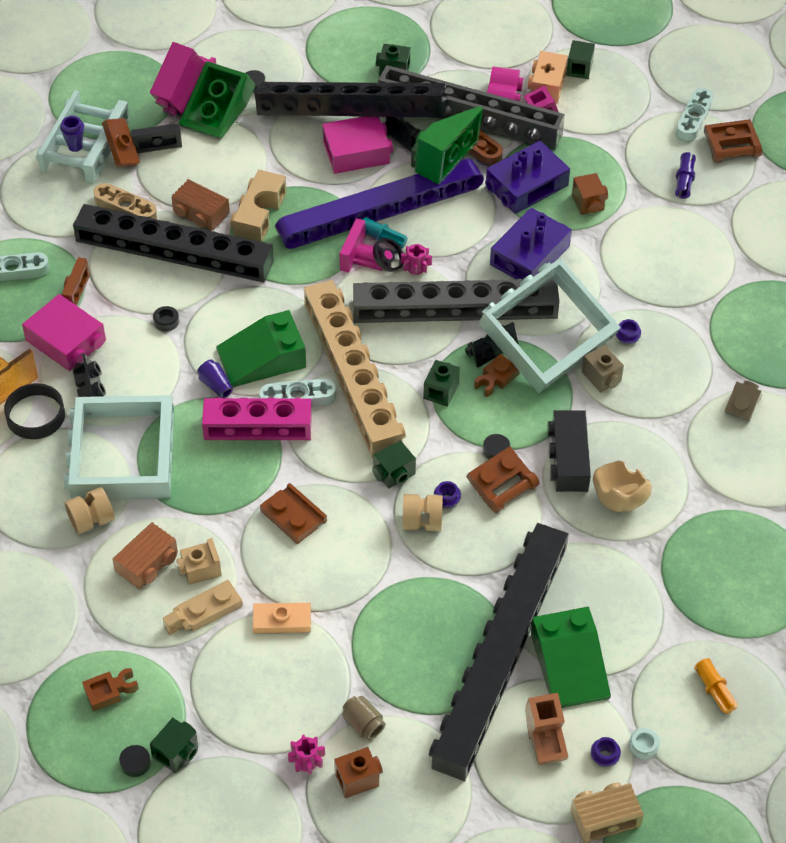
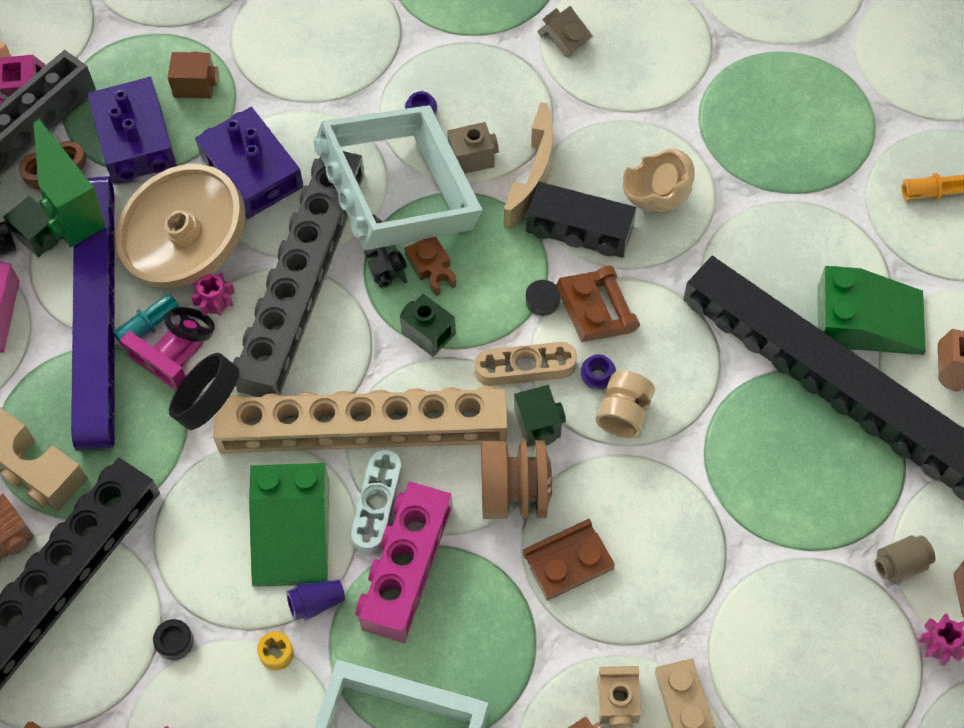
camera: 70 degrees left, 10 degrees up
light nougat plate [253,603,311,633] -> none
none -> tan dish [115,164,245,289]
none -> black tyre [169,353,239,430]
none -> yellow bush [257,632,294,670]
none -> tan beam [475,342,577,386]
none -> medium nougat wheel [481,440,552,519]
none -> tan slope [504,102,553,228]

